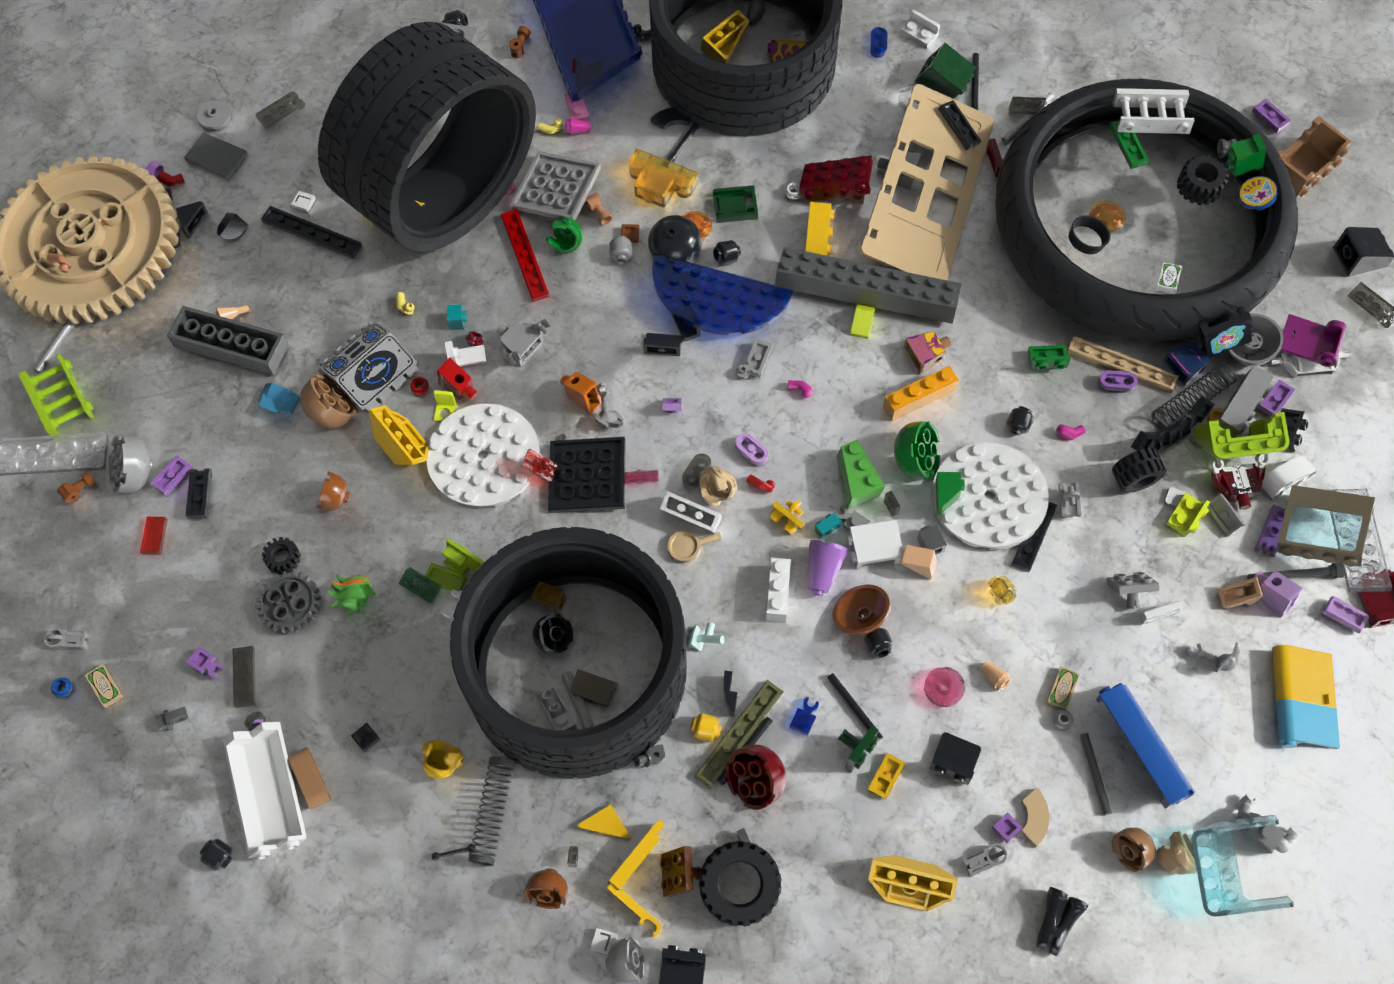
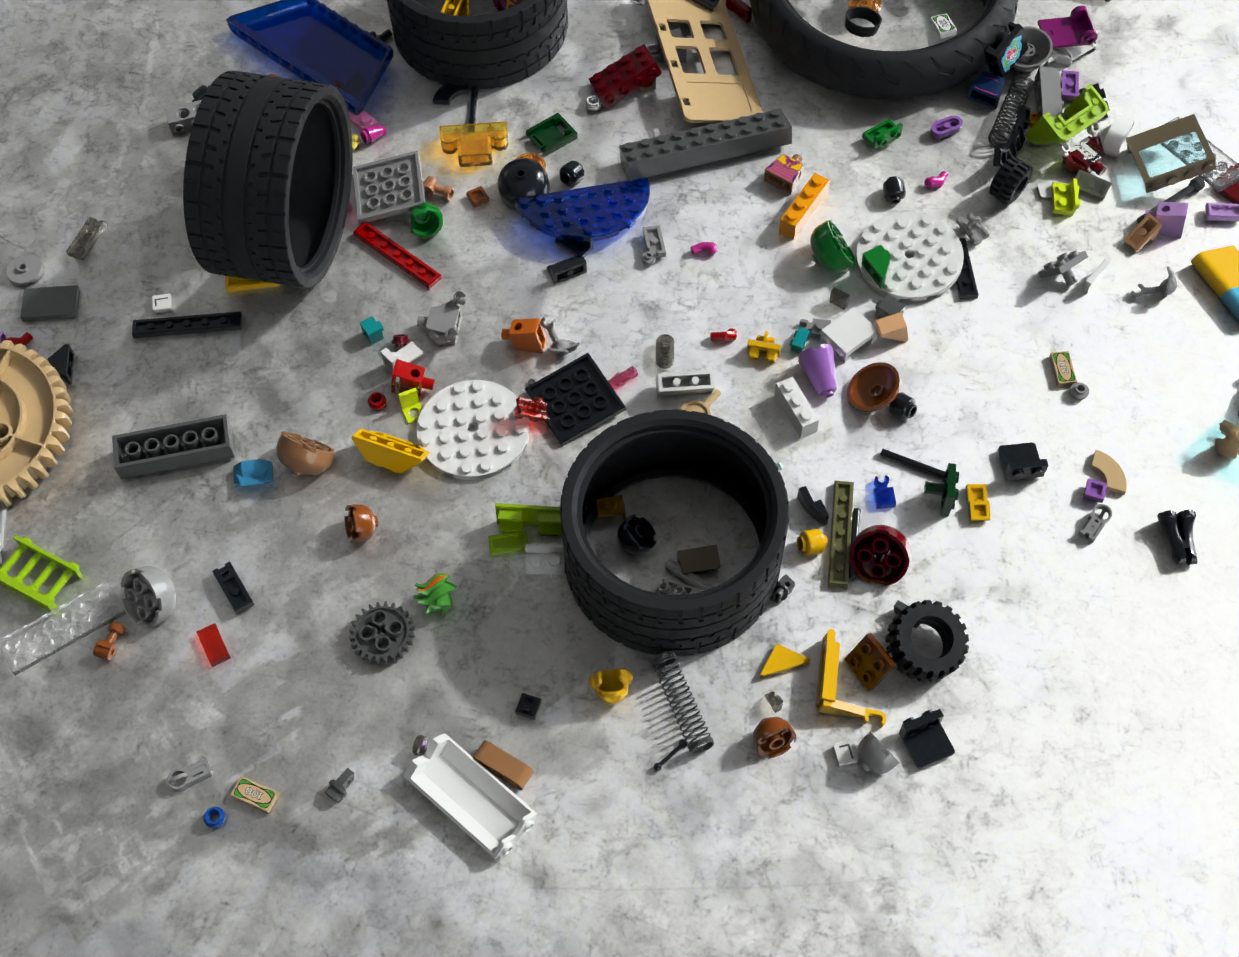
camera: 30 degrees left, 5 degrees down
medium lavender plate [151,455,193,496] -> none
medium lavender plate [186,646,225,680] -> none
black head [199,838,233,871] -> none
light nougat cone [214,305,249,319] -> none
black brick [217,213,248,240] -> none
clear smoke plate [232,646,256,708] -> none
black tyre [262,537,301,575] -> none
hinge [318,321,420,413] -> none
light yellow arm [395,292,415,315] -> none
clear green tile [398,567,441,603] -> none
light grey head [609,236,632,264] -> none
medium lavender plate [662,398,682,413] -> none
tan helmet [699,466,737,506] -> none
lavender plate [735,433,768,466] -> none
yellow wedge [806,202,835,255] -> none
bright green wedge [836,440,885,509] -> none
neon yellow slope [850,304,876,339] -> none
yellow wedge [868,855,958,911] -> none
clear pink plate [924,667,965,708] -> none
light nougat cone [981,661,1011,690] -> none
clear yellow head [987,576,1017,605] -> none
tan tile [1067,335,1179,394] -> none
dark grey bar [1080,733,1112,816] -> none
blue cylinder [1096,683,1196,809] -> none
medium nougat cylinder [1112,827,1156,872] -> none
medium lavender hinge [1255,504,1286,557] -> none

